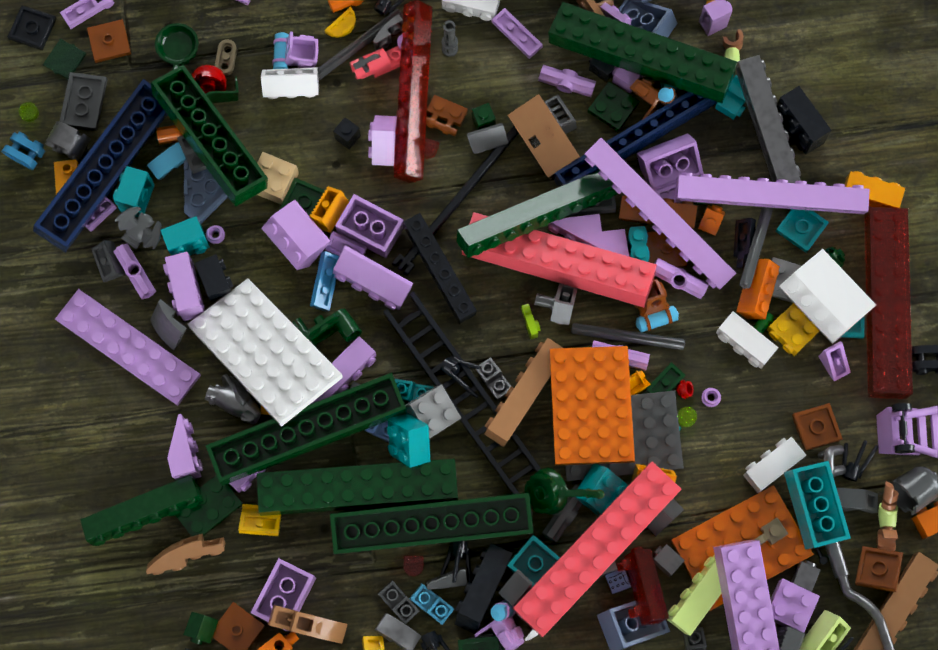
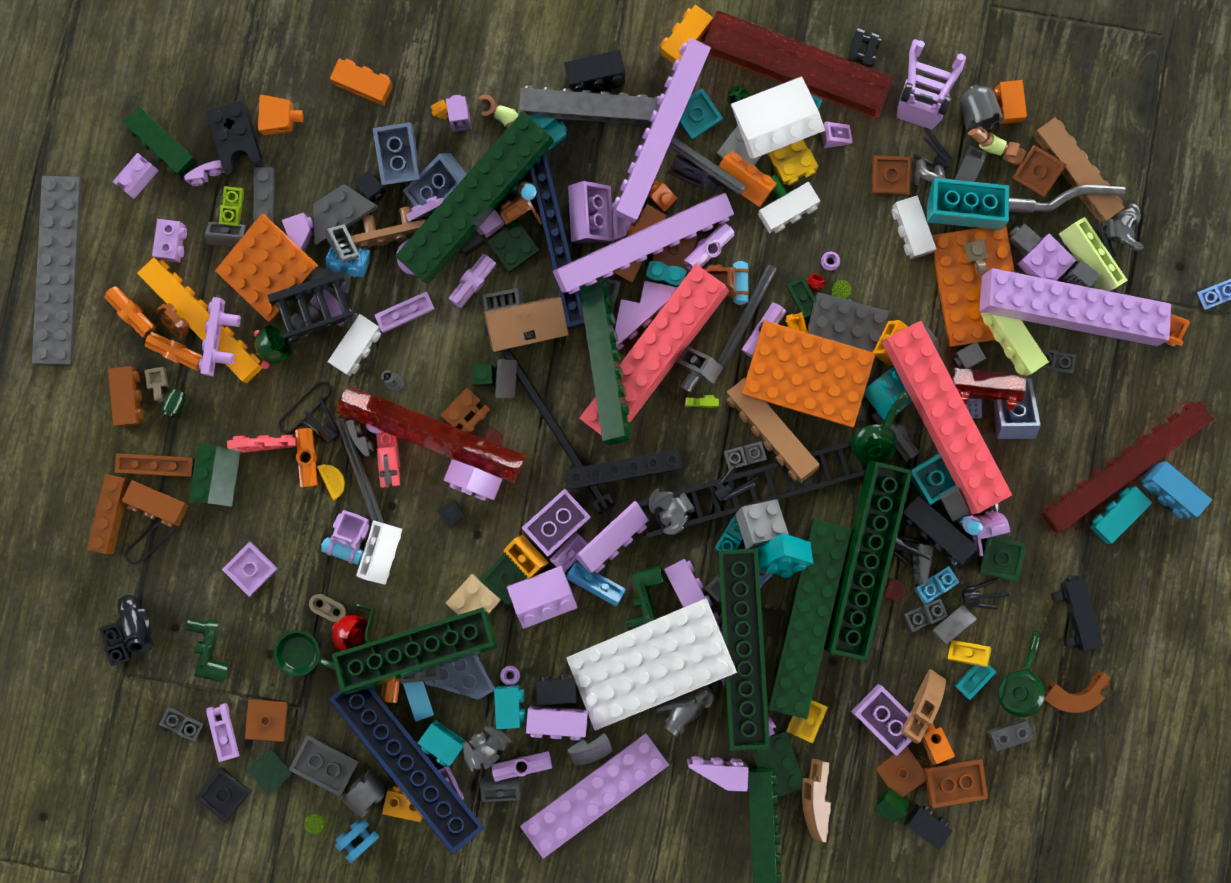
camera: 70 degrees left, 10 degrees up
none -> dark grey animal [649,489,695,535]

